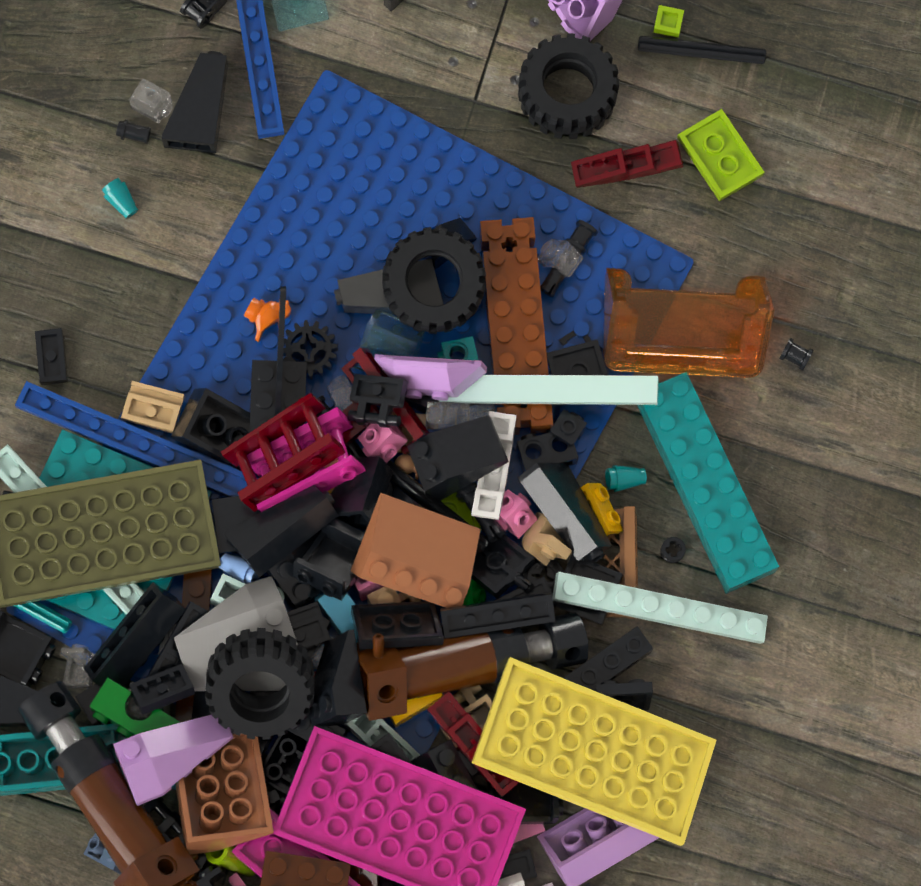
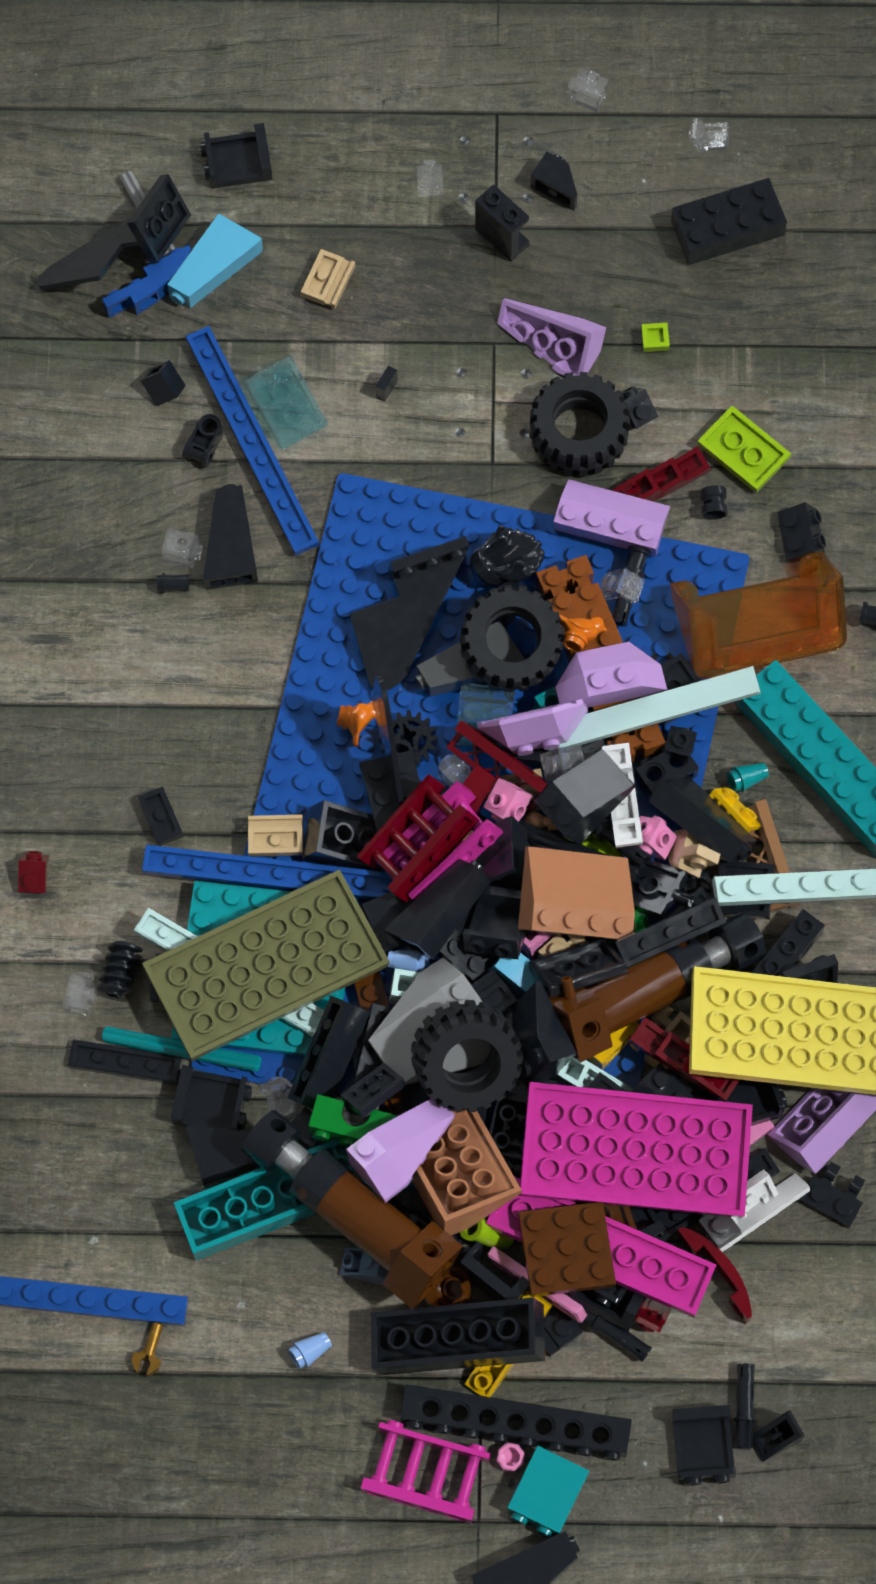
camera: 10 degrees left, 5 degrees down
teal cone [102,178,138,219] -> none
black plate [348,374,408,428] -> none
black axle [638,36,767,64] -> none
black bush [660,537,686,563] -> none
none -> black piece [350,536,469,691]
none -> black hair [470,525,545,586]
none -> lavender slope [554,479,670,557]
none -> lavender wedge [555,642,667,708]
none -> orange animal [559,614,607,653]
none -> black bracket [622,386,659,429]
none -> black wheel [700,485,728,520]
none -> black bracket [777,502,826,563]

